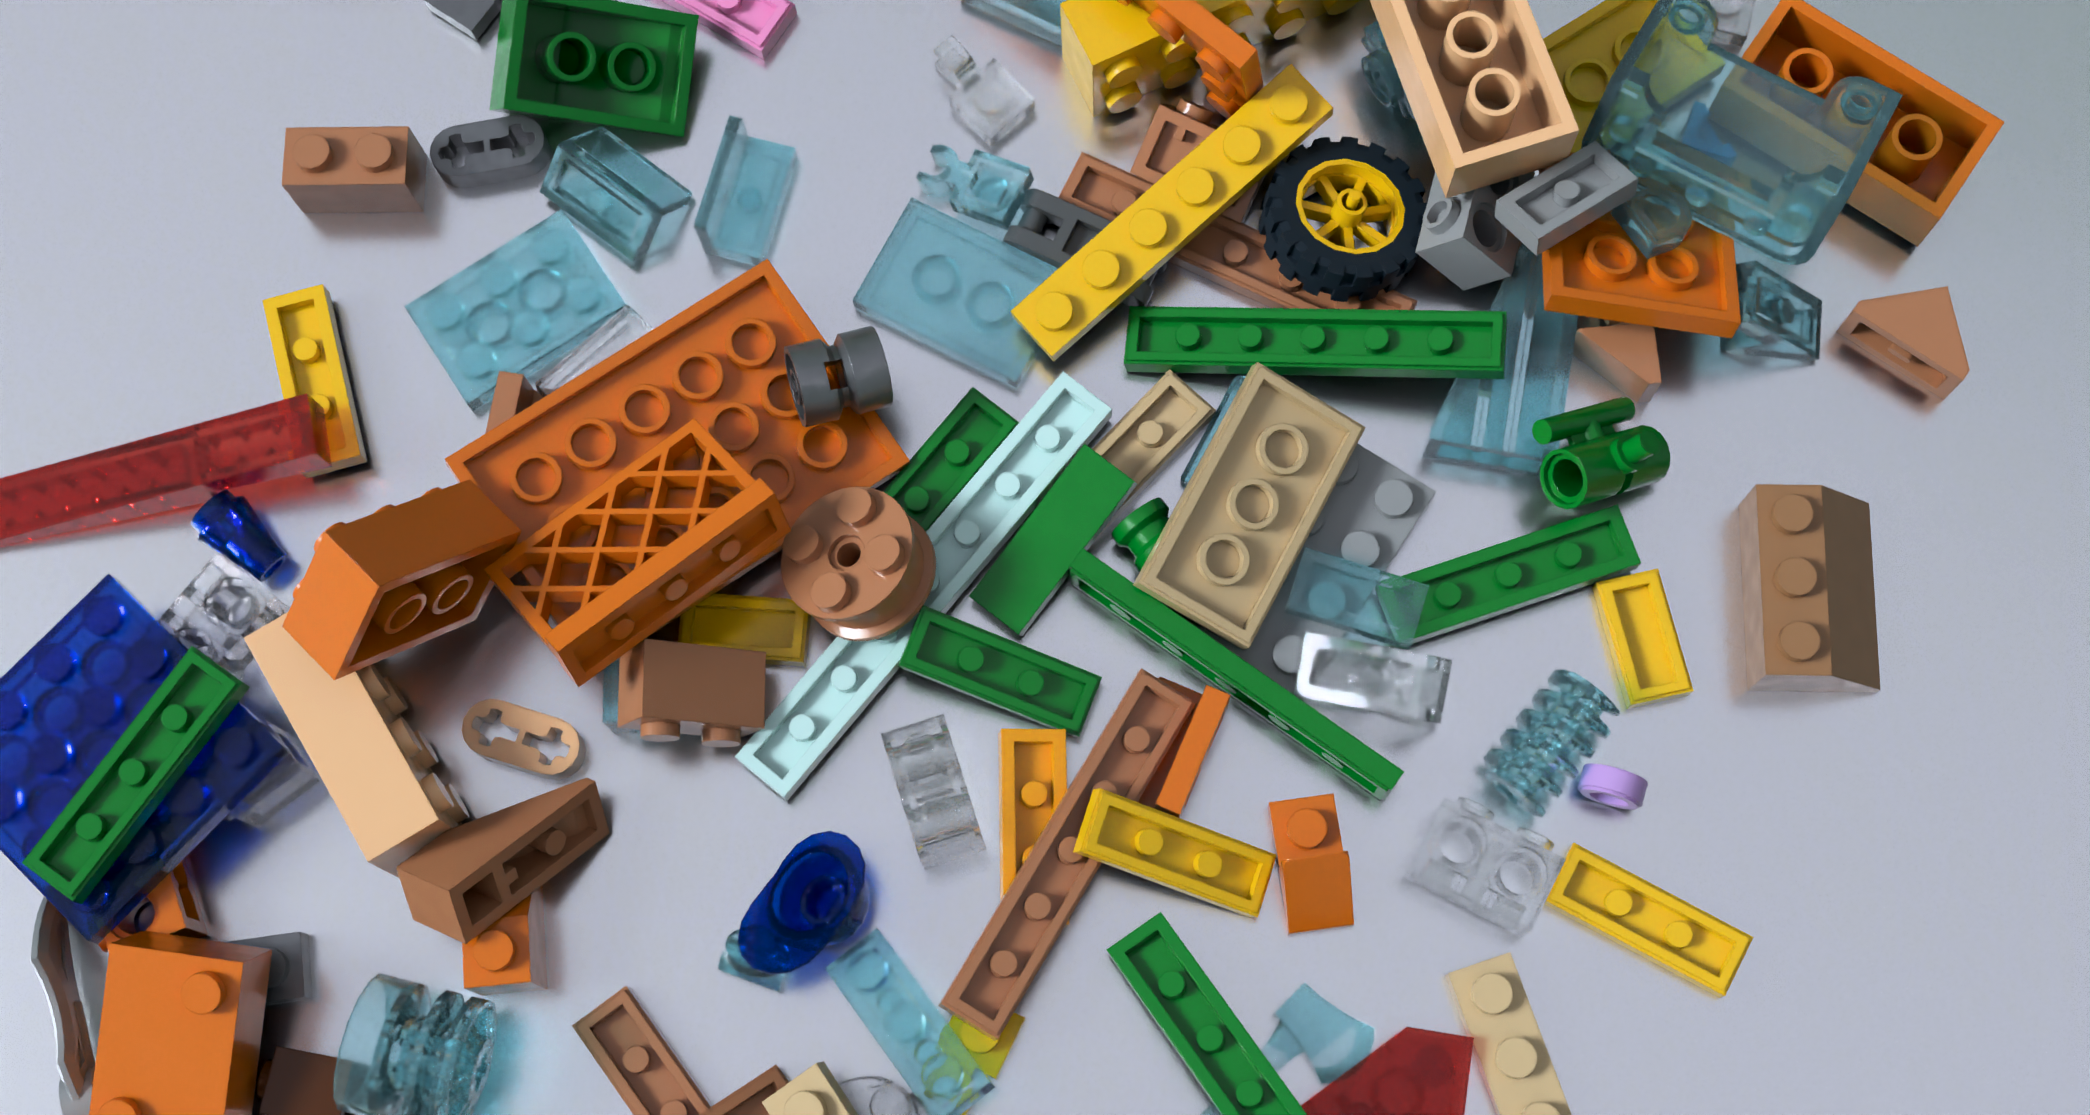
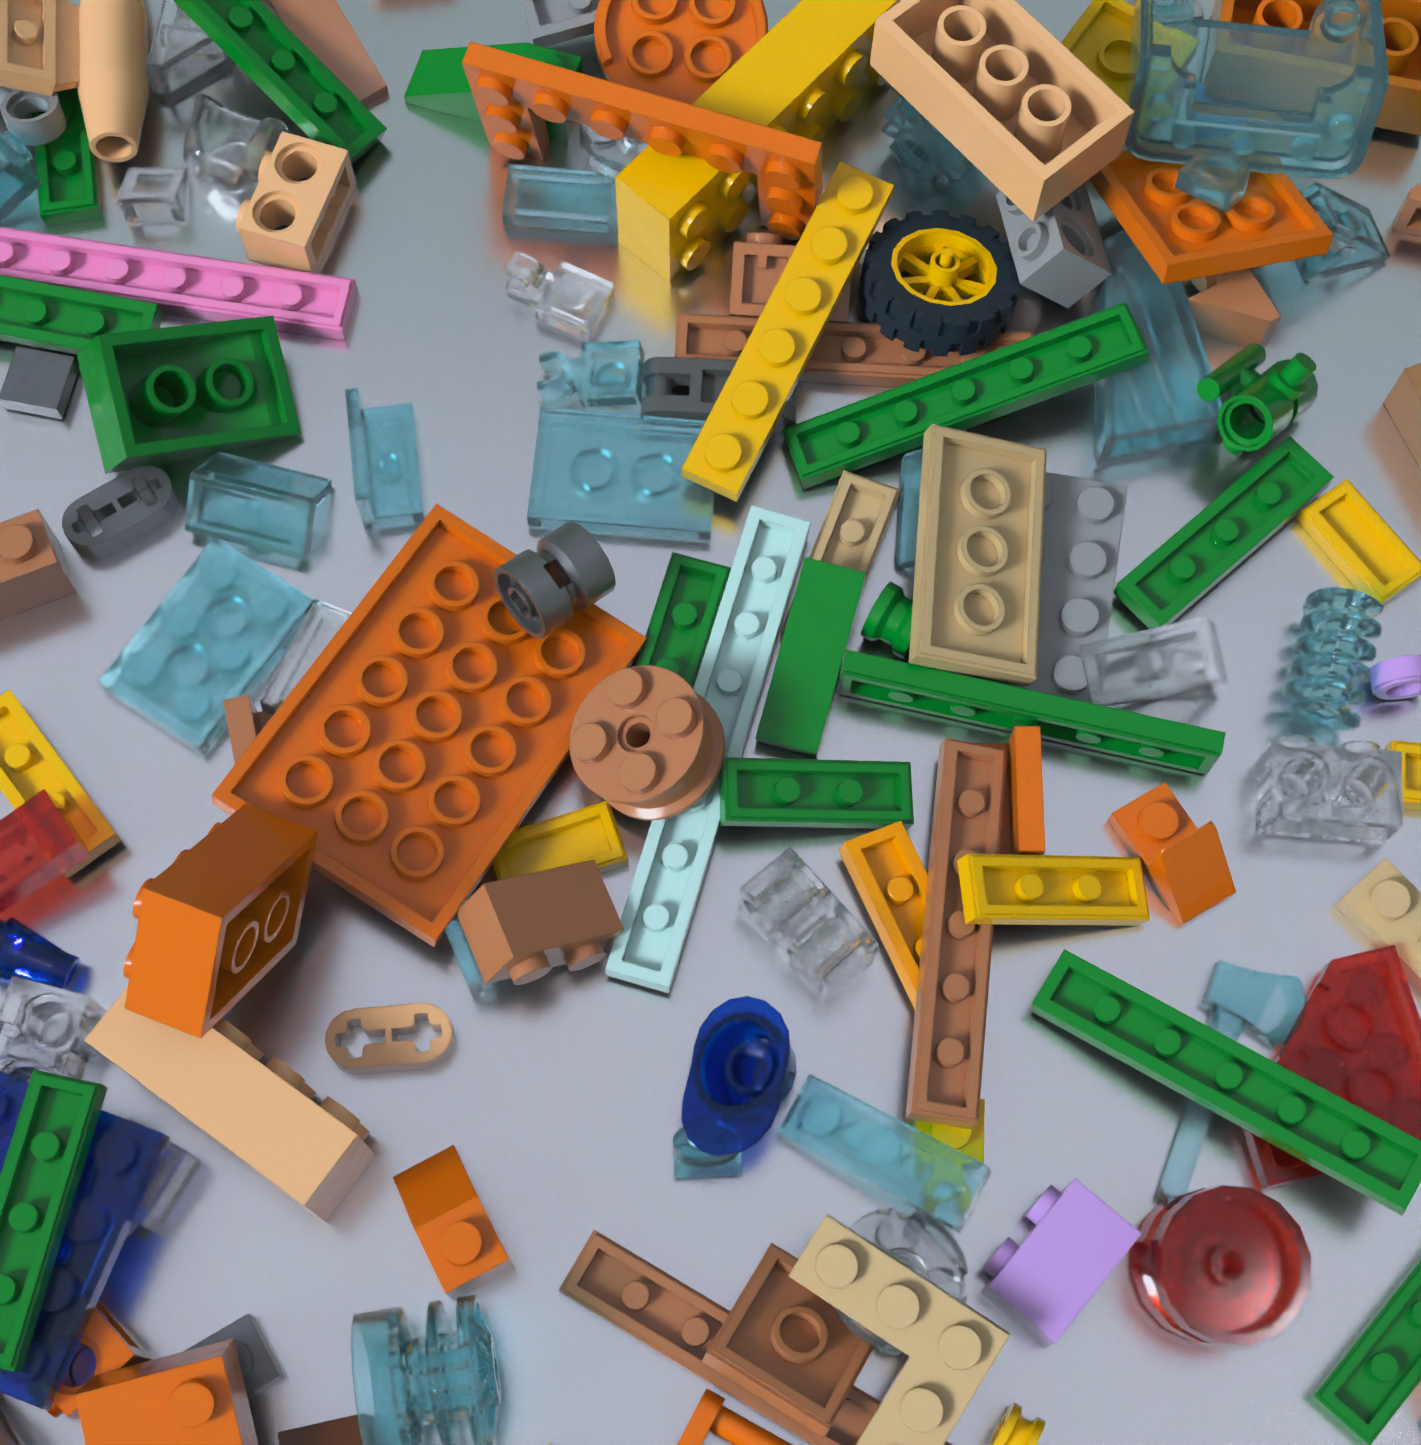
camera: 30 degrees left, 5 degrees down
nougat slope [396,778,610,944] -> none
orange fence [484,418,791,687] -> none
clear light blue tile [1285,547,1430,651] -> none
light grey plate [1494,141,1638,256] -> none

